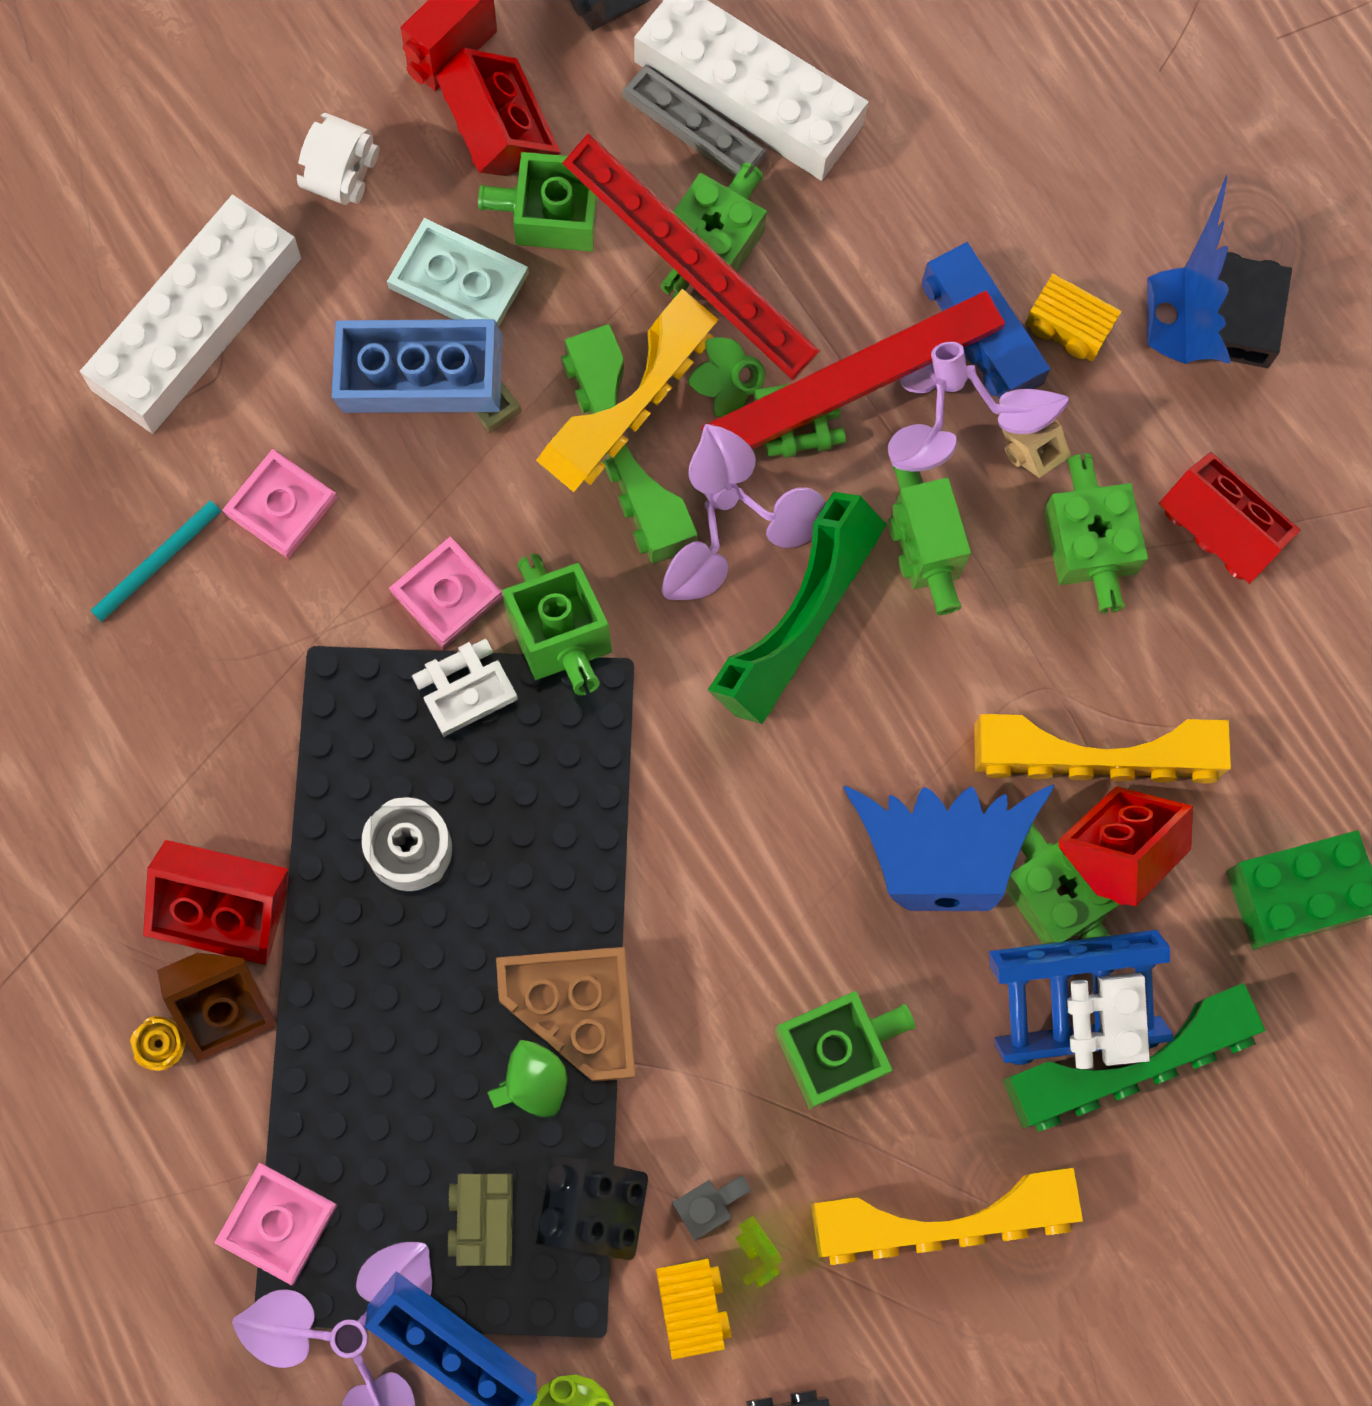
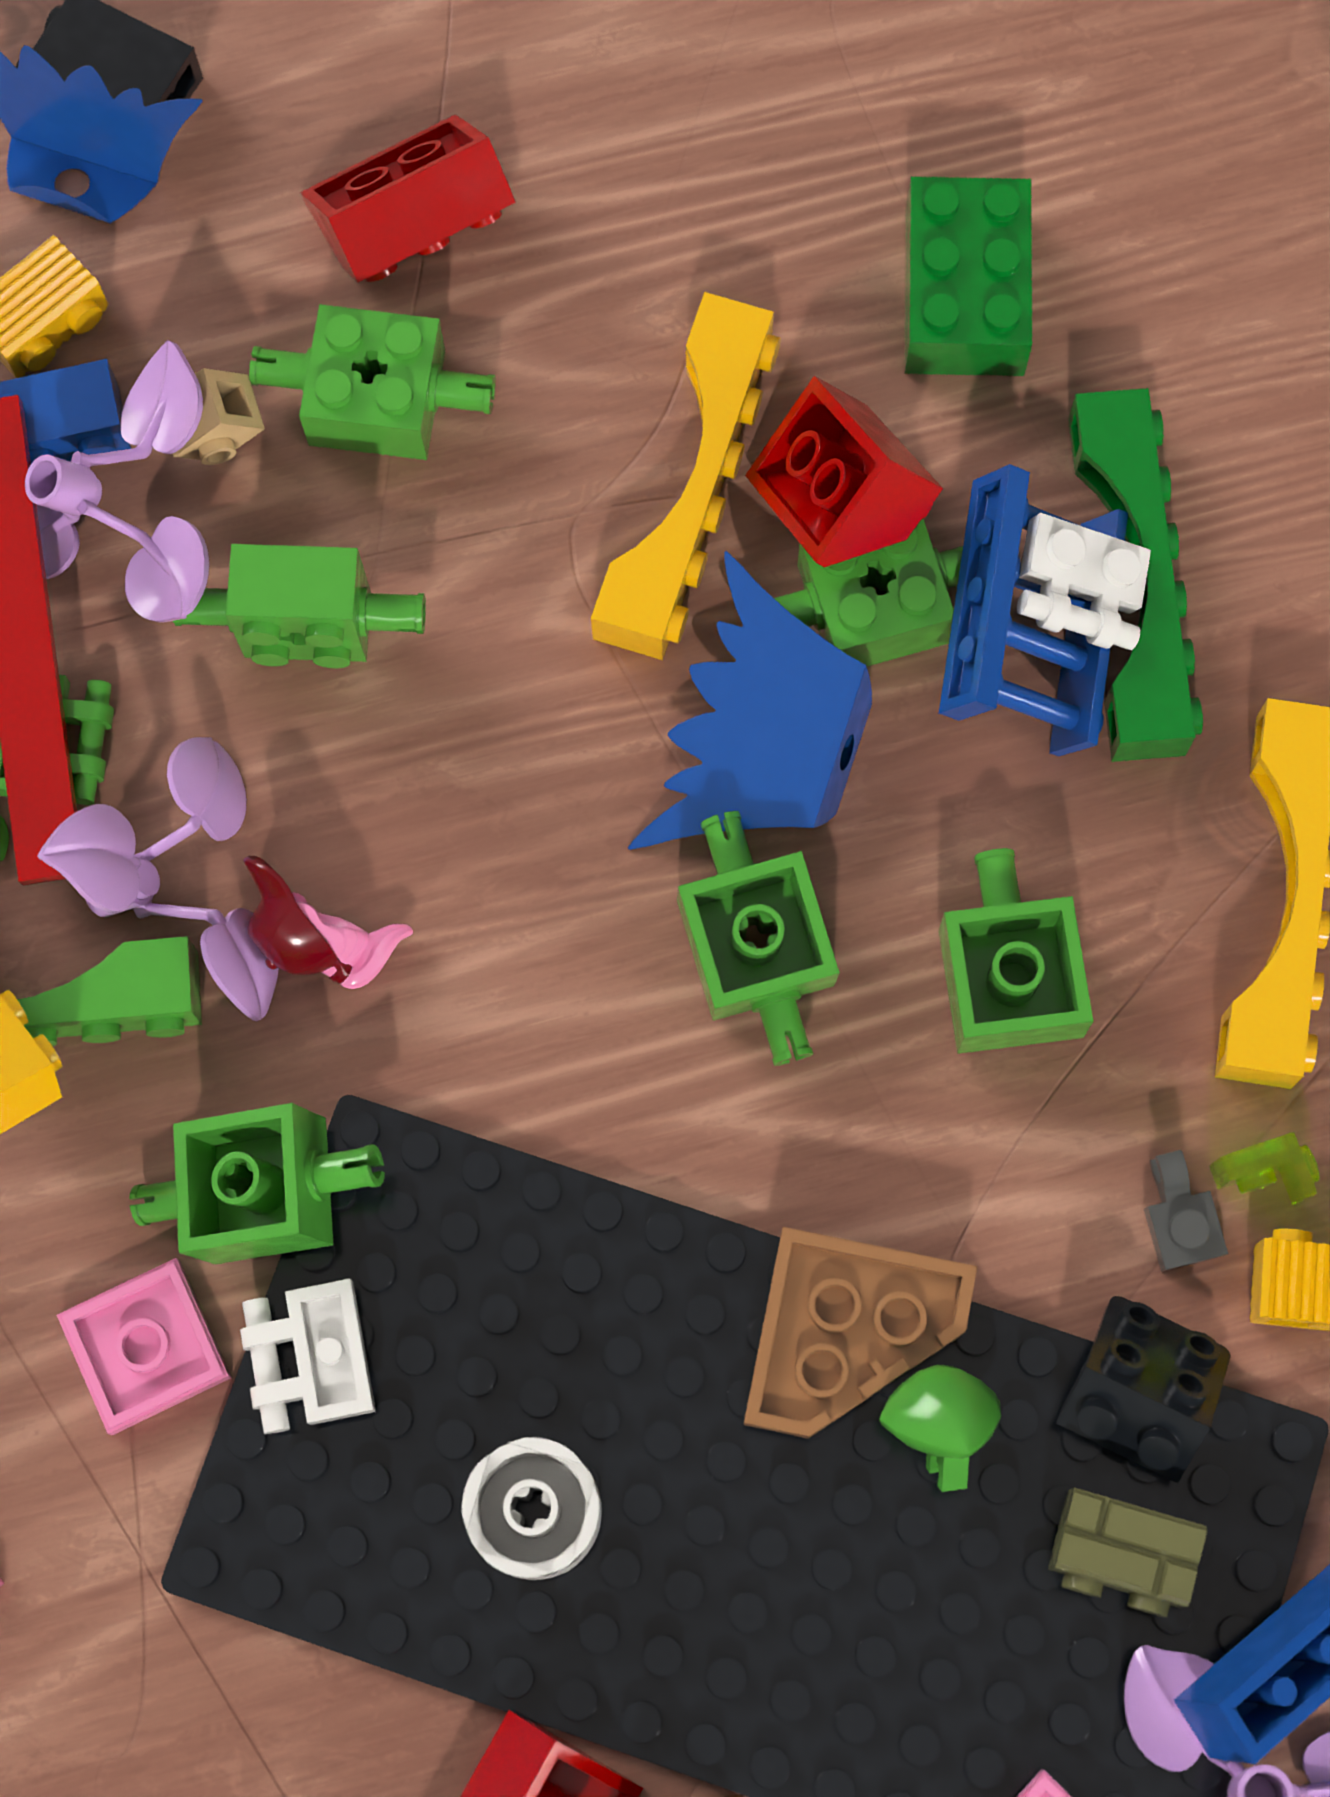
camera: 65 degrees left, 0 degrees up
green arch [708,491,887,724] -> none
none -> dark red hair [243,856,413,989]
none -> bright green brick [677,811,839,1066]

